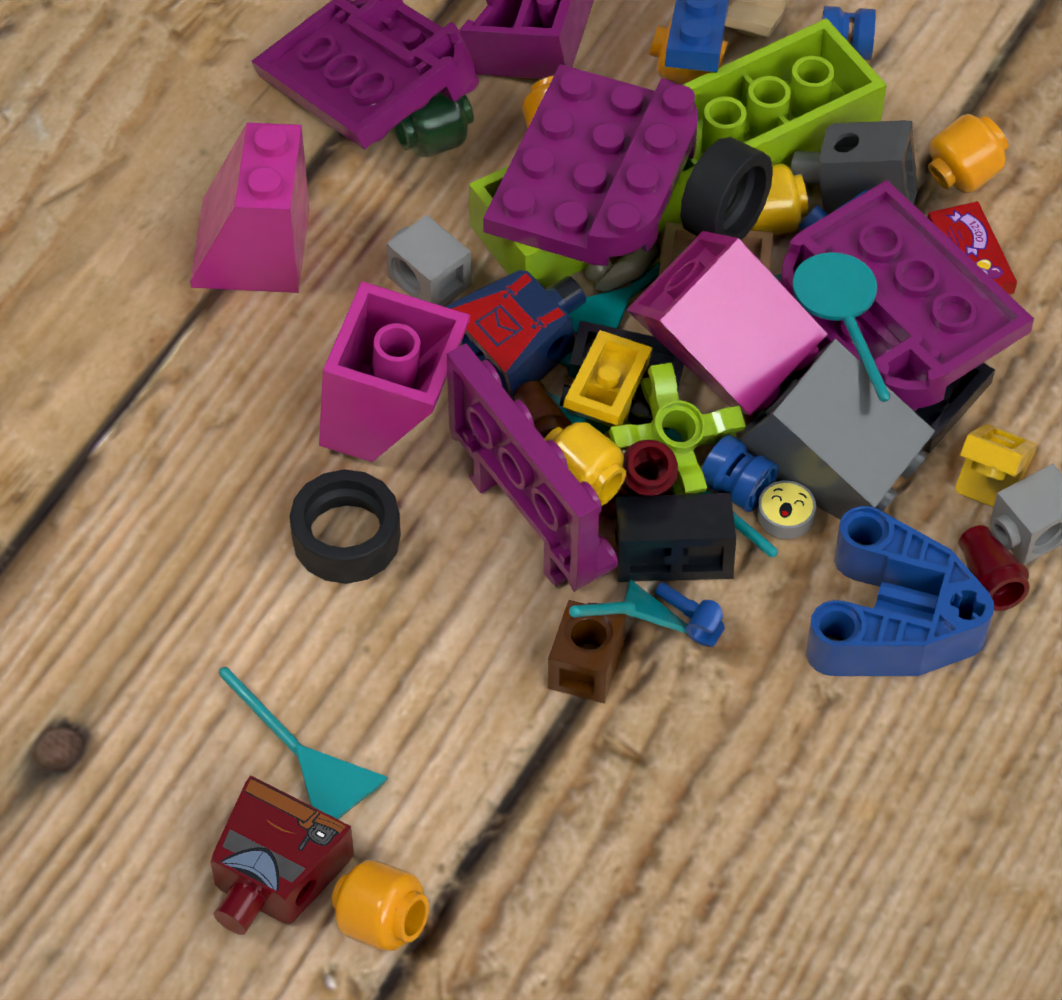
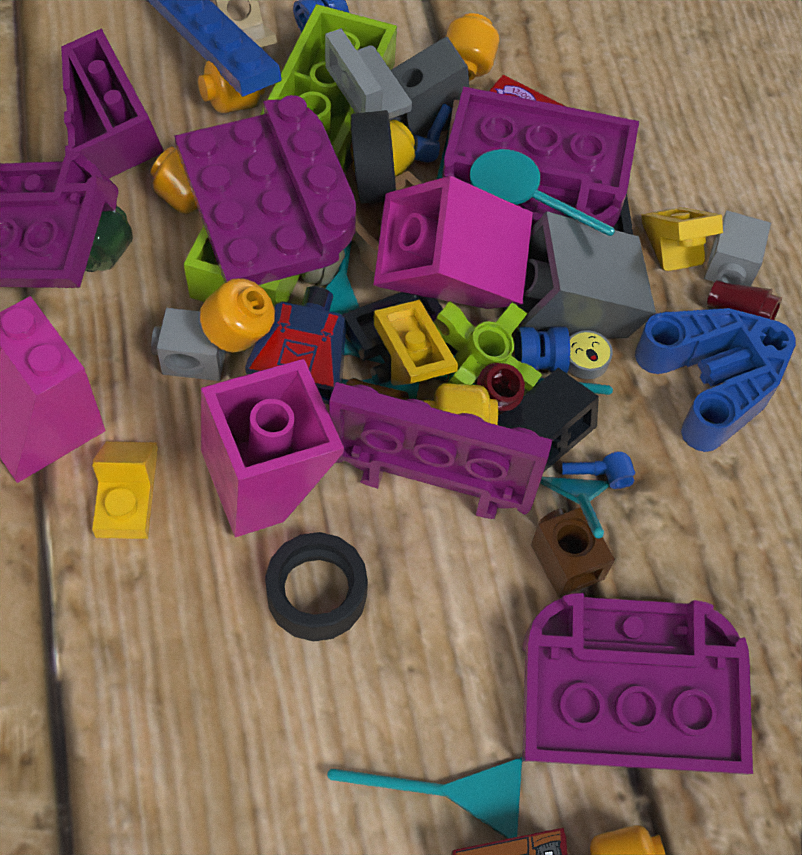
camera: 45 degrees left, 5 degrees up
none -> yellow slope [92,441,158,539]
none -> light orange head [200,278,275,353]
none -> light grey panel [325,28,412,119]
none -> magenta plate [522,593,753,775]

